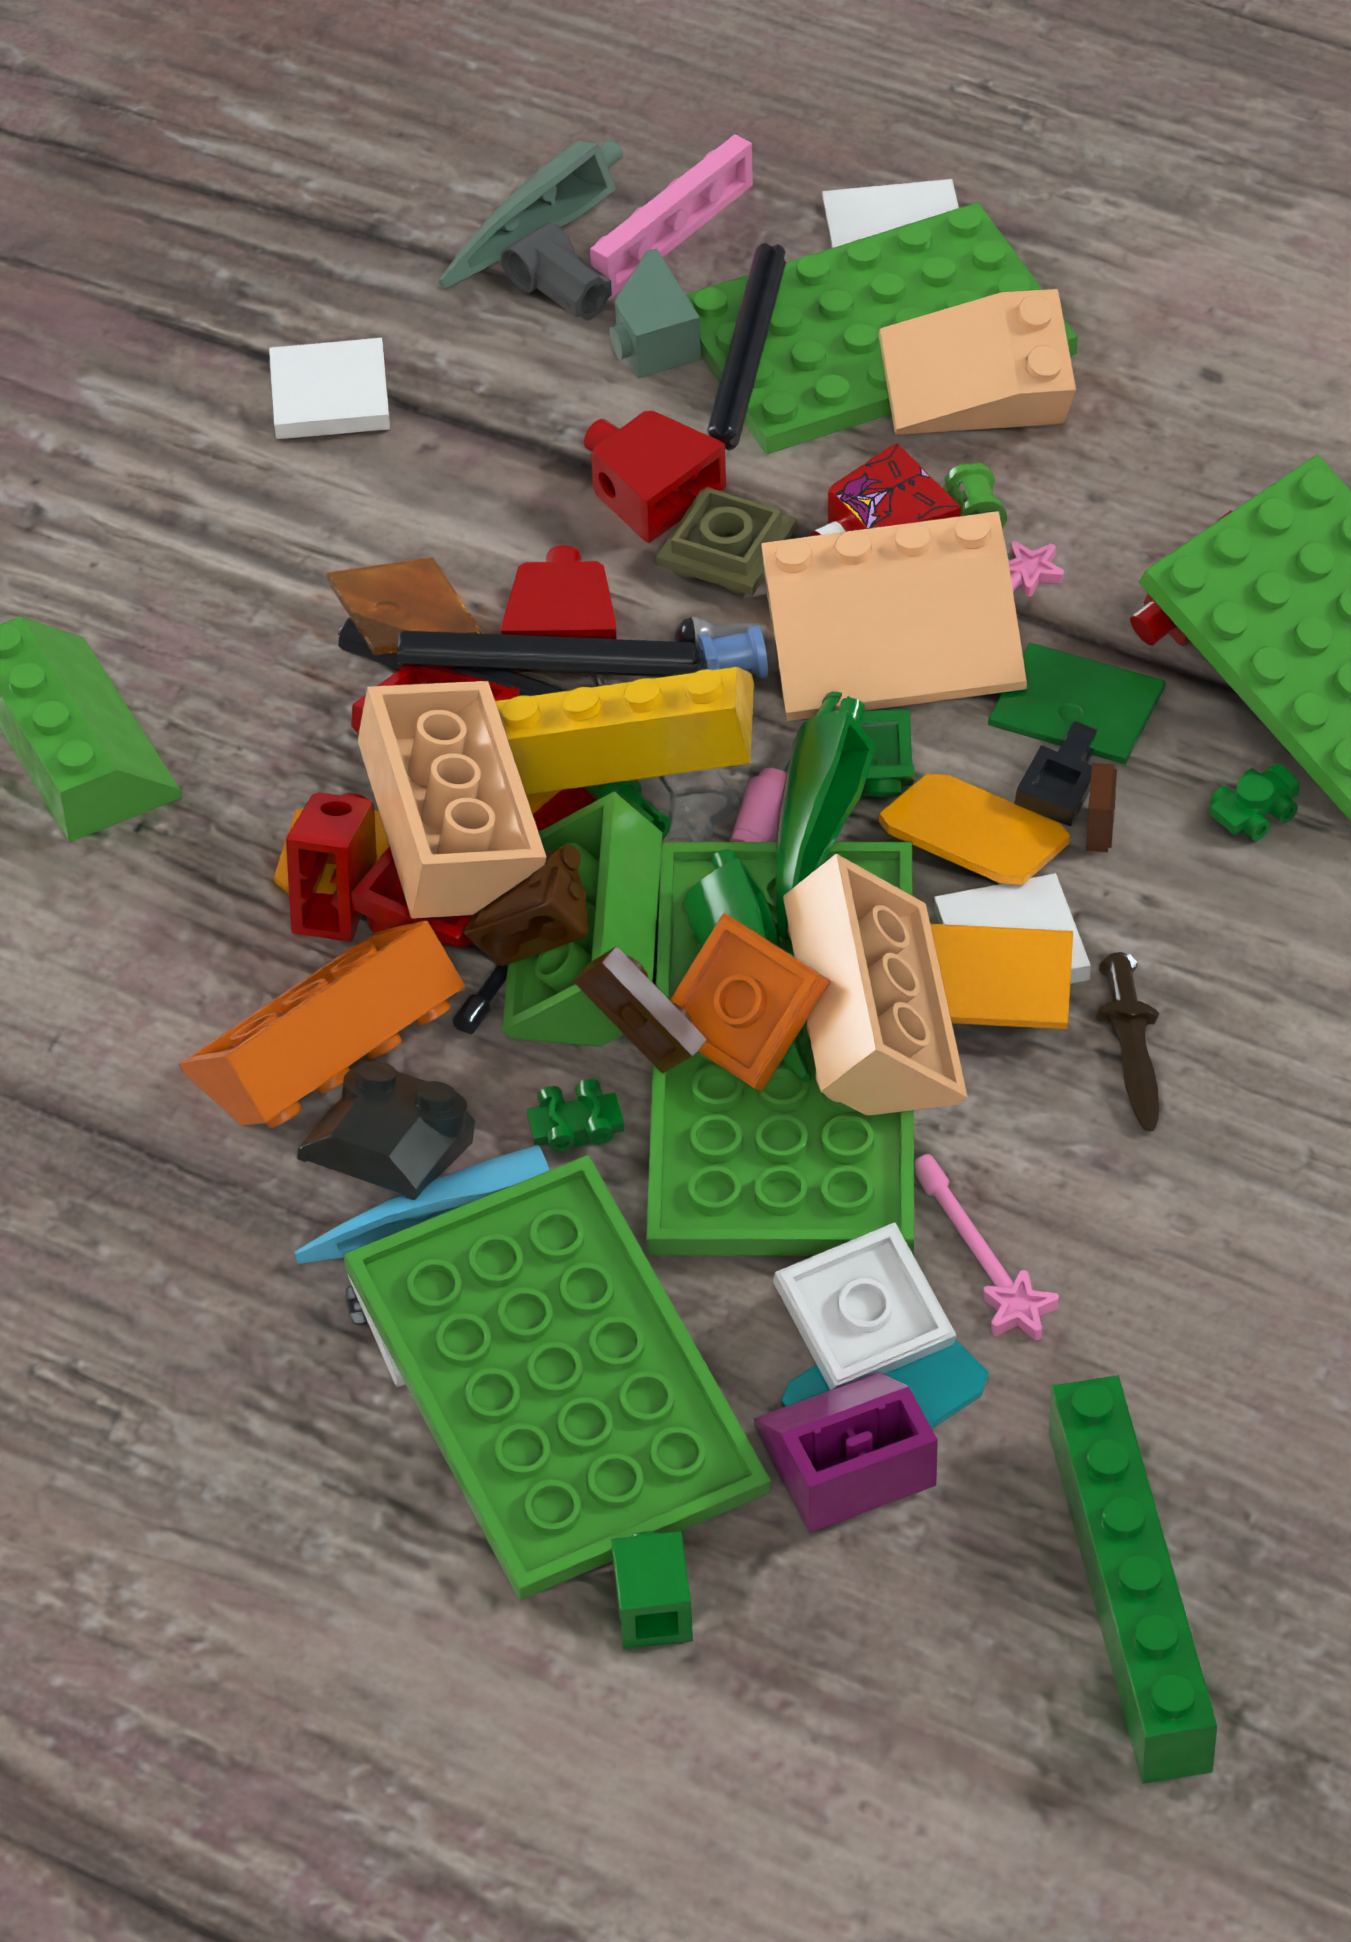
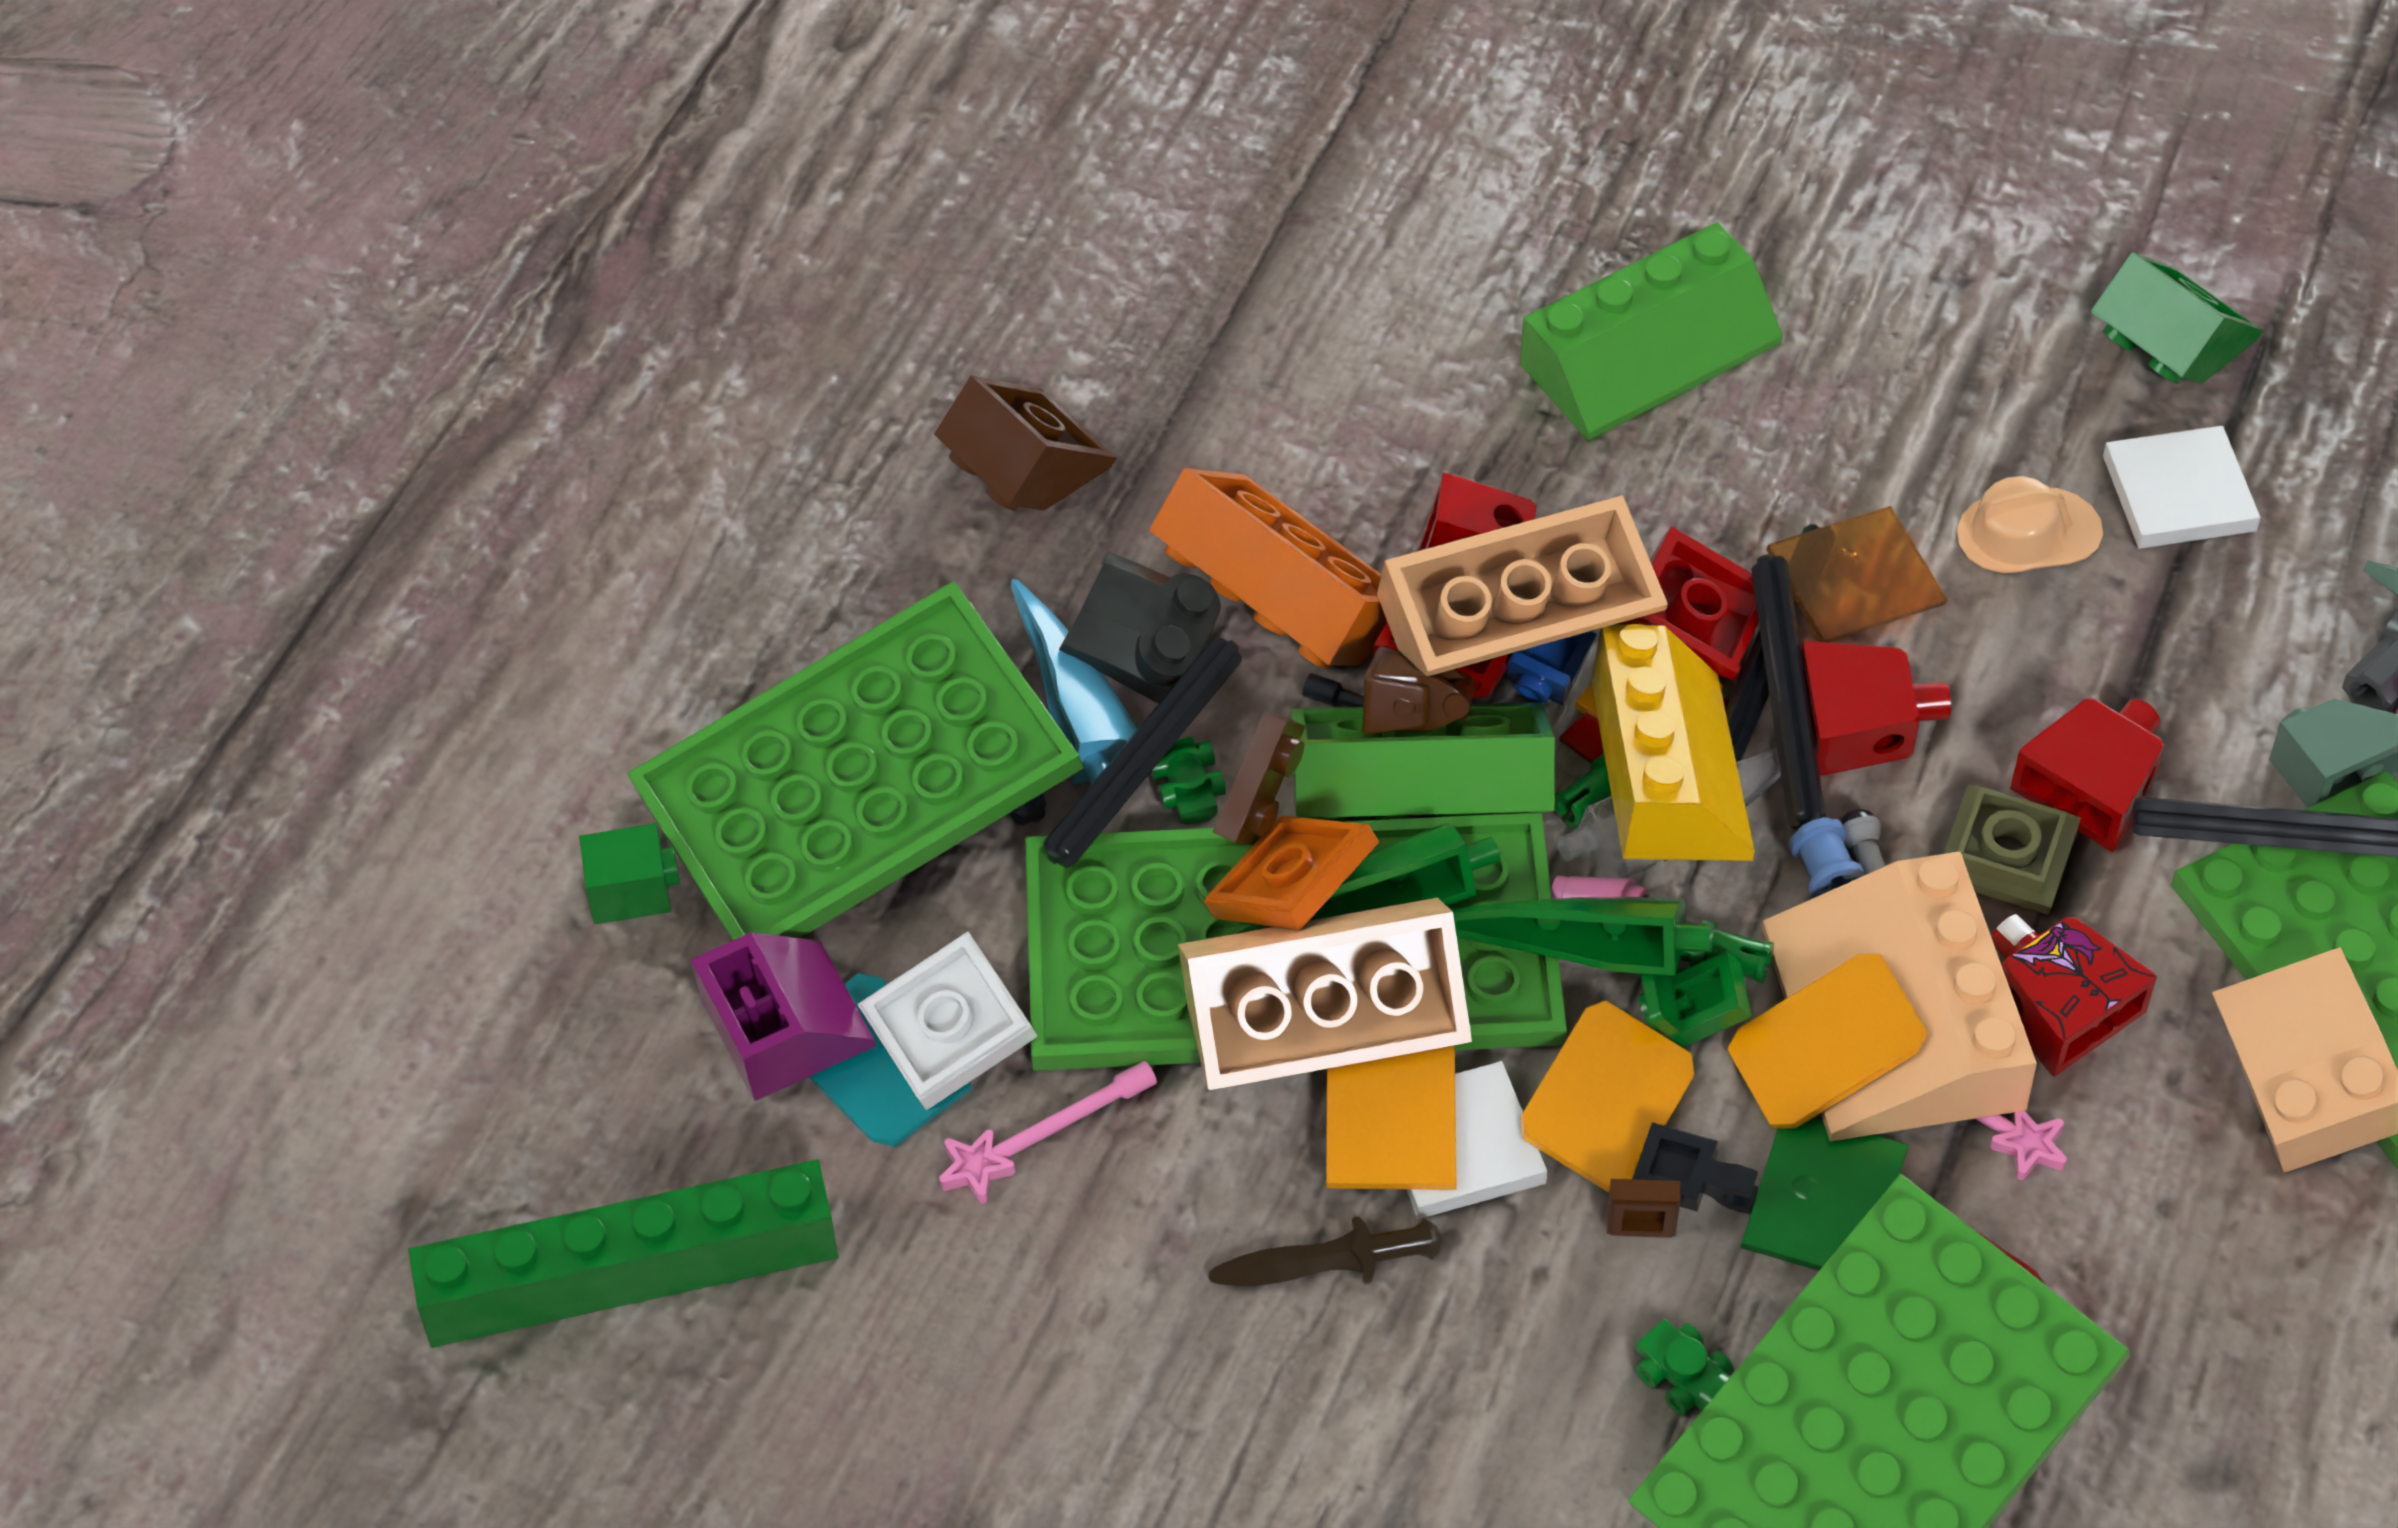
camera: 85 degrees right, 5 degrees up
bright green bush [943,463,1007,529] -> none
none -> reddish brown slope [934,375,1117,511]
none -> black axle [1043,636,1242,869]
none -> light orange piece [1727,954,1929,1129]
none -> light nougat piece [1957,476,2104,574]
none -> slope [2091,252,2264,384]

